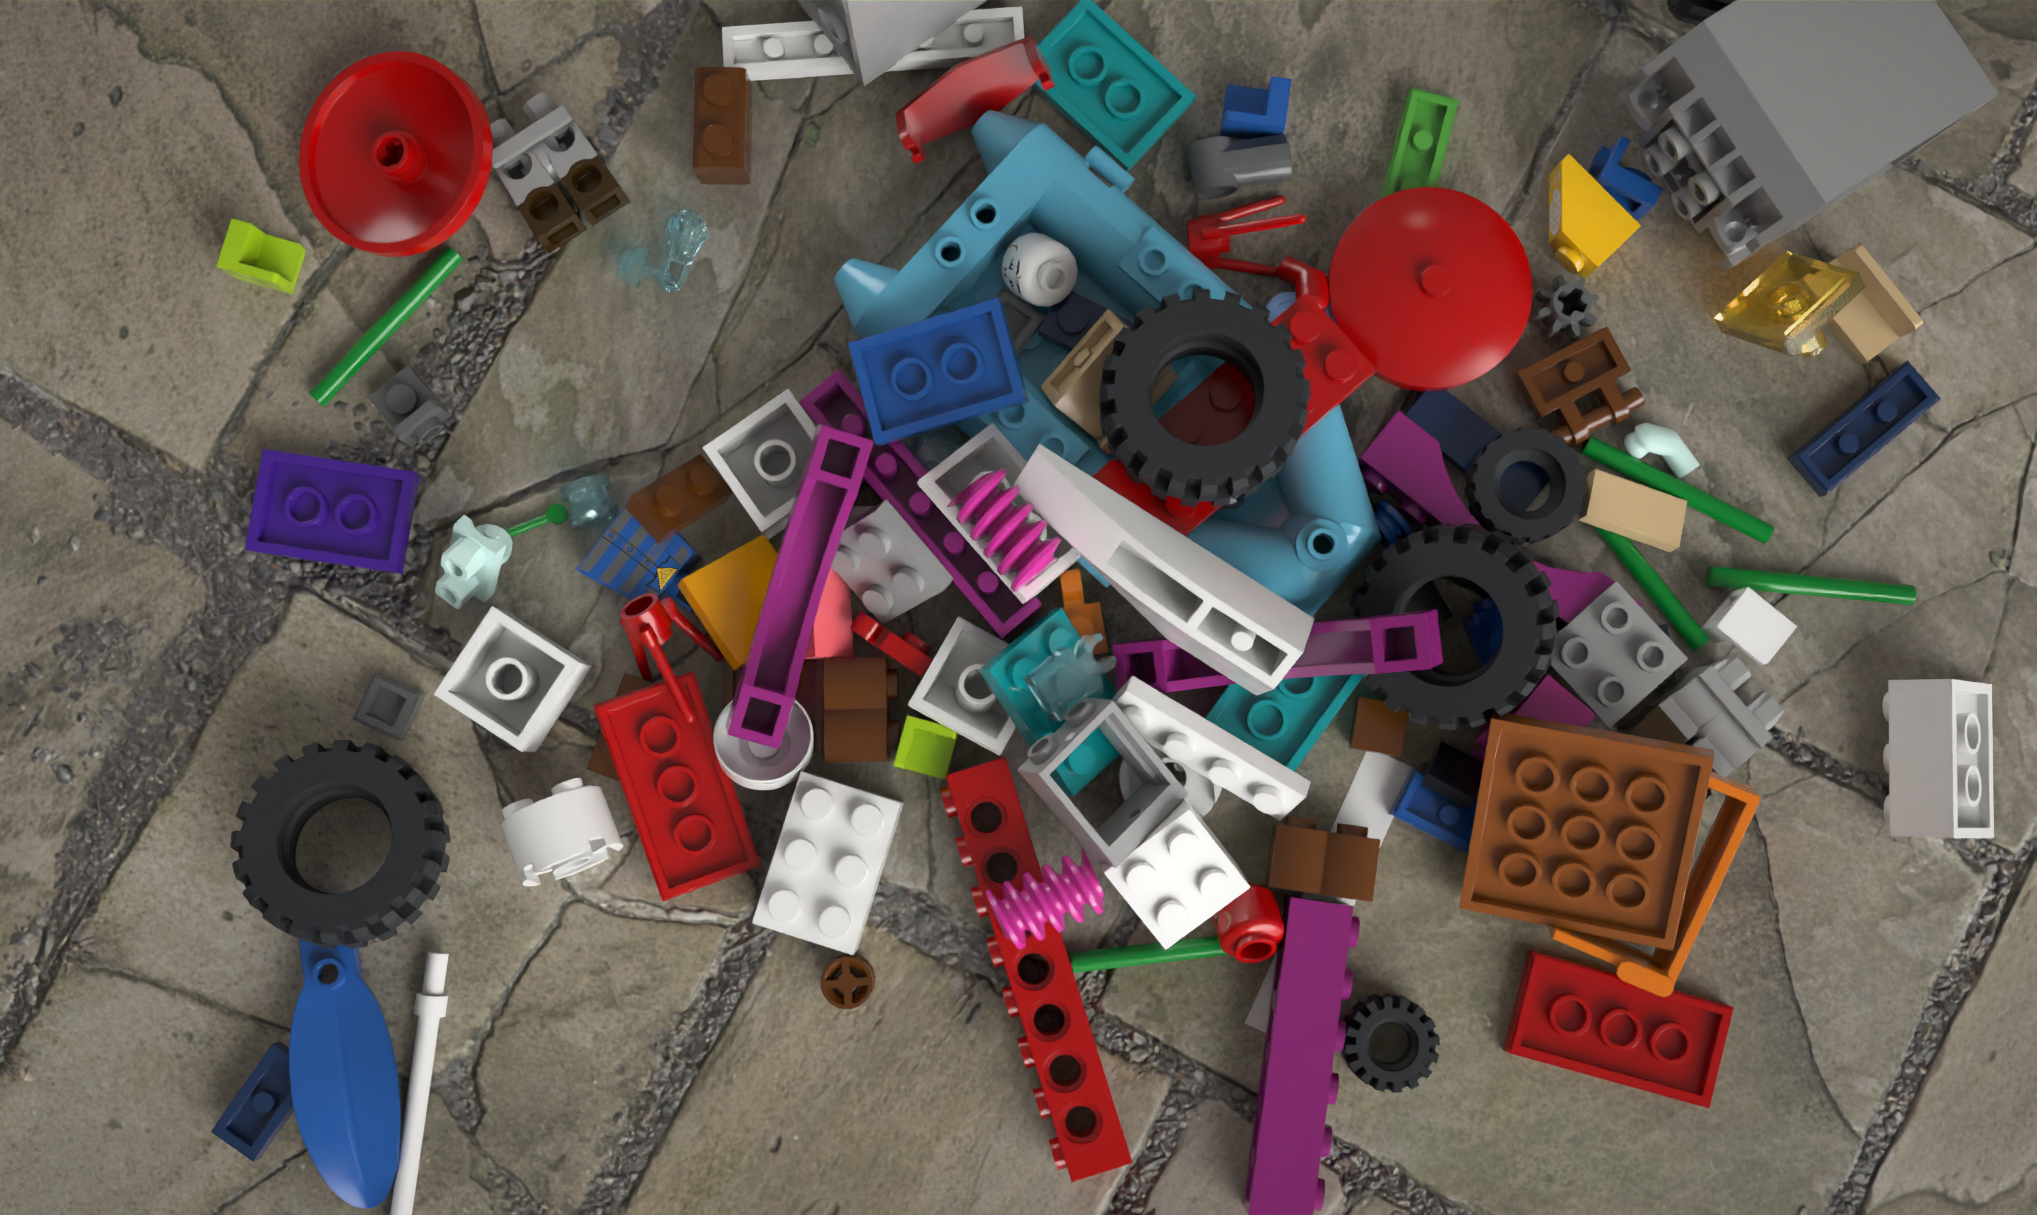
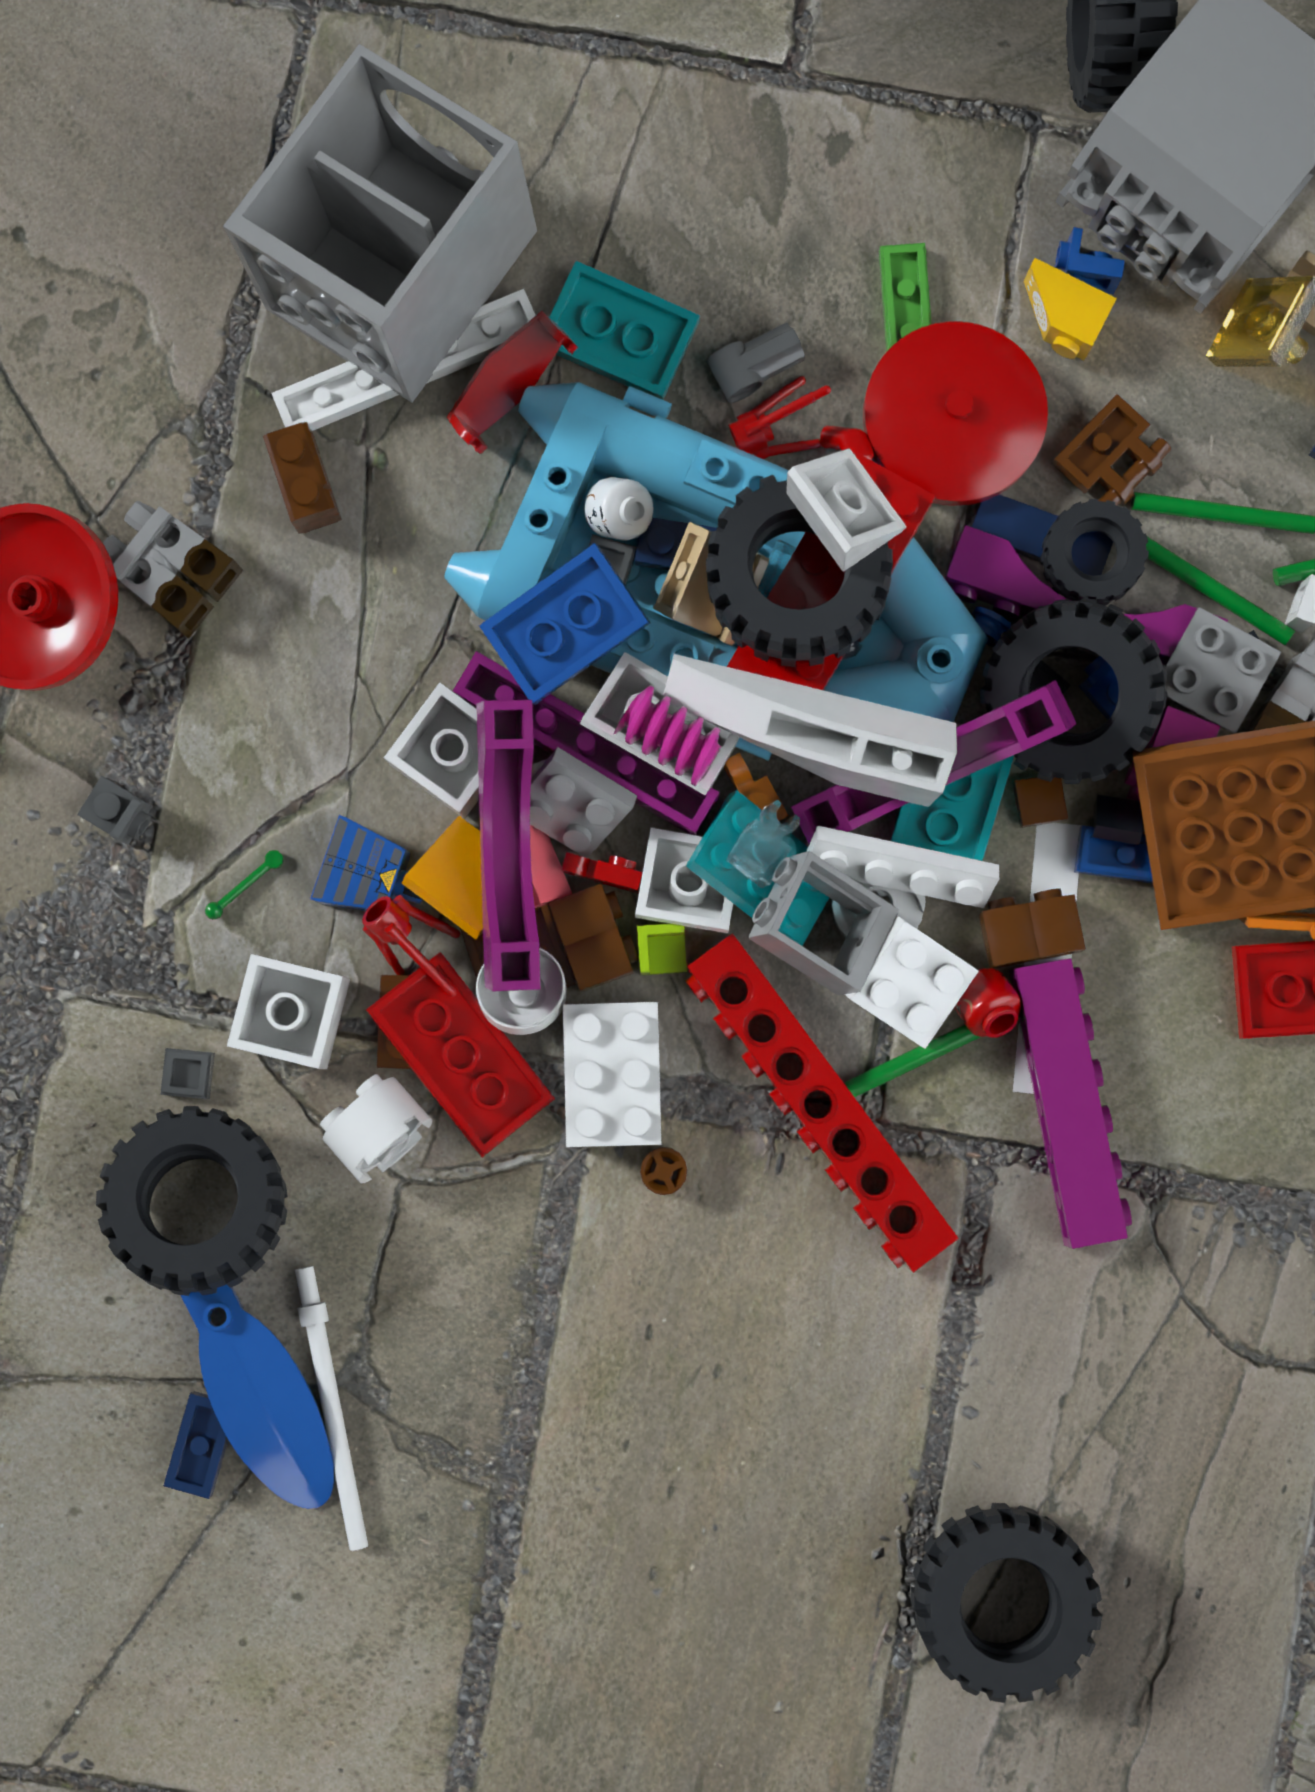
camera: 15 degrees left, 0 degrees up
dark purple plate [245,449,420,574] -> none
green bar [309,246,463,407] -> none
light aqua hips [435,515,513,609] -> none
clear light blue wheel [559,474,620,530] -> none
clear light blue piece [617,209,709,292] -> none
reddish brown plate [624,454,733,544] -> none
clear light blue piece [905,426,967,471] -> none
dark pink piece [986,848,1104,950] -> none
blue panel [1220,76,1292,139] -> none
black tyre [1341,993,1440,1093] -> none
dark grey gear [1532,275,1600,340] -> none
tan tile [1578,469,1687,552] -> none
light aqua arm [1624,423,1700,479] -> none
none -> white slope [787,448,907,572]

